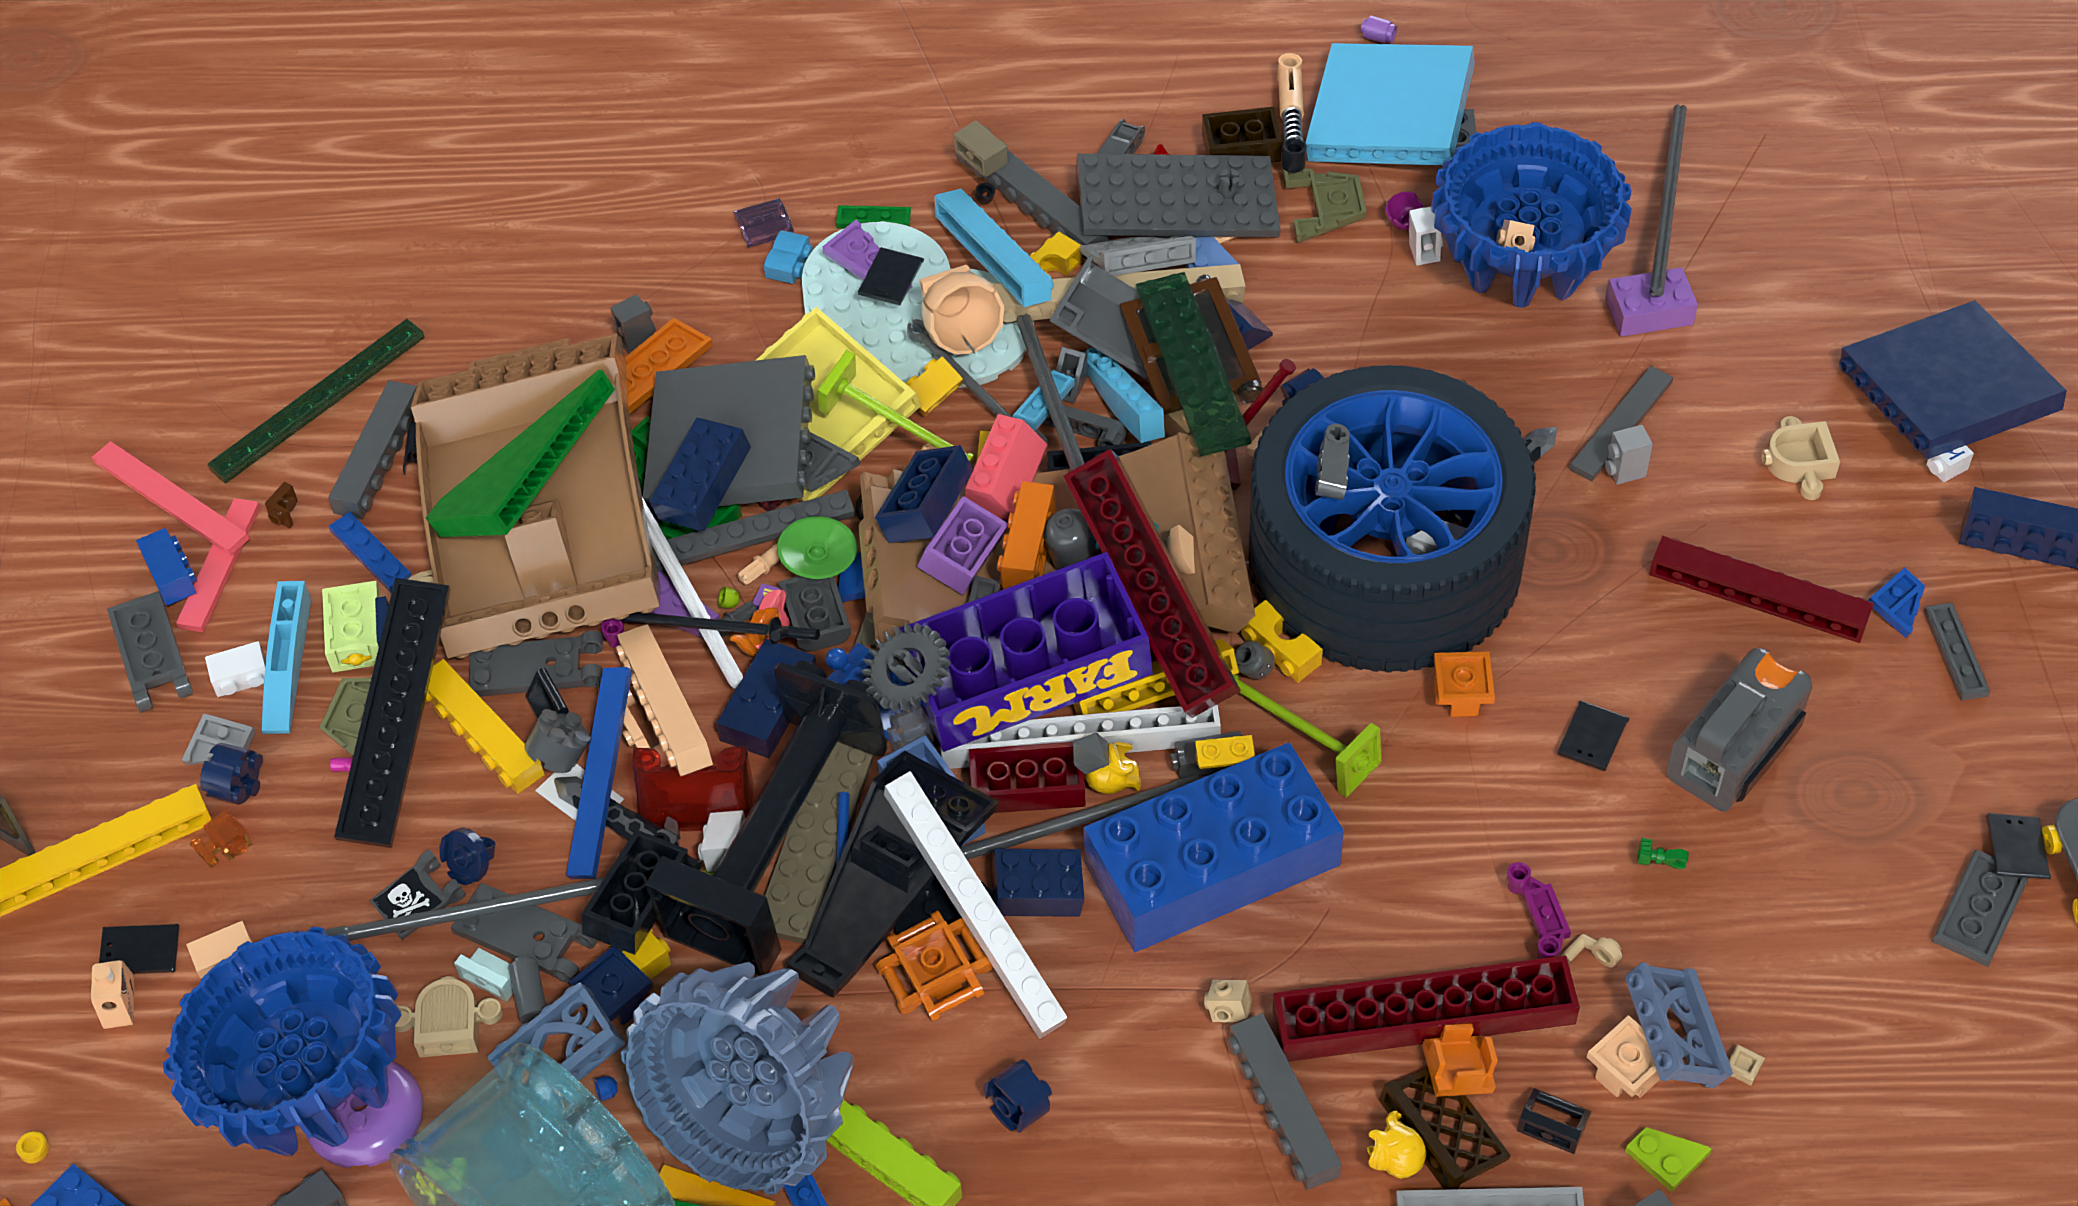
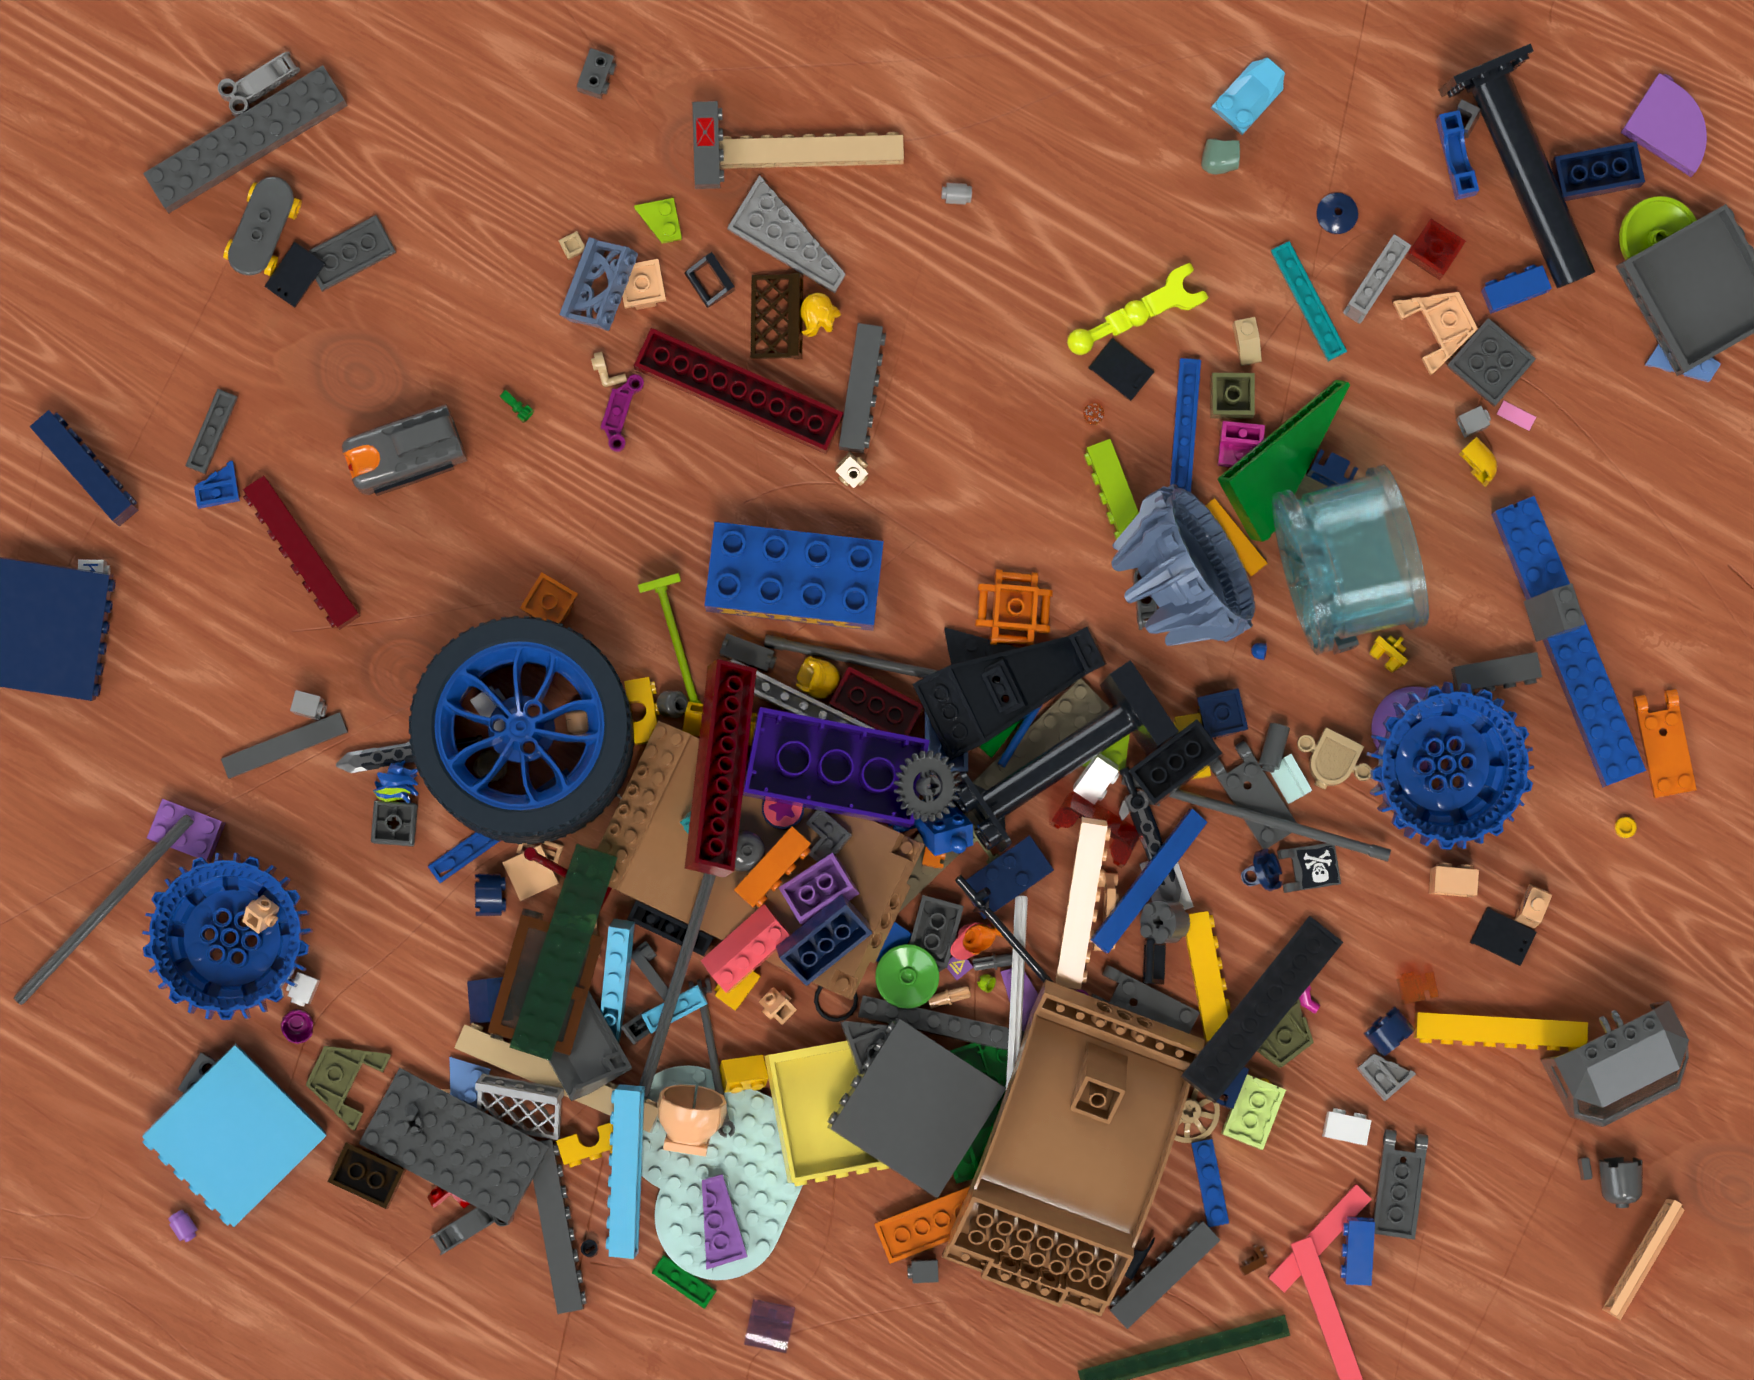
camera: 155 degrees left, 30 degrees up
medium azure slope [262,581,311,734] -> none
green slope [426,370,615,537] -> none
sand blue fence [487,983,626,1118] -> none
dark blue brick [649,417,751,531] -> none
dark azure brick [764,230,813,284] -> none
lime tile [818,349,975,464] -> none
black container [858,247,924,306] -> none
white brick [884,771,1067,1039] -> none
dark tan brick [953,120,1008,178] -> none
dark blue brick [983,1059,1052,1133] -> none
dark blue brick [991,848,1084,917] -> none
dark grey slope [1073,733,1109,775] -> none
light nougat brick [1166,525,1195,575] -> none
yellow bracket [1195,735,1255,769] -> none
piece [1277,53,1307,173] -> none
dark grey piece [1315,424,1350,500] -> none
orange panel [1422,1024,1498,1097] -> none
black container [1557,700,1629,771] -> none
tan piece [1761,416,1840,500] -> none

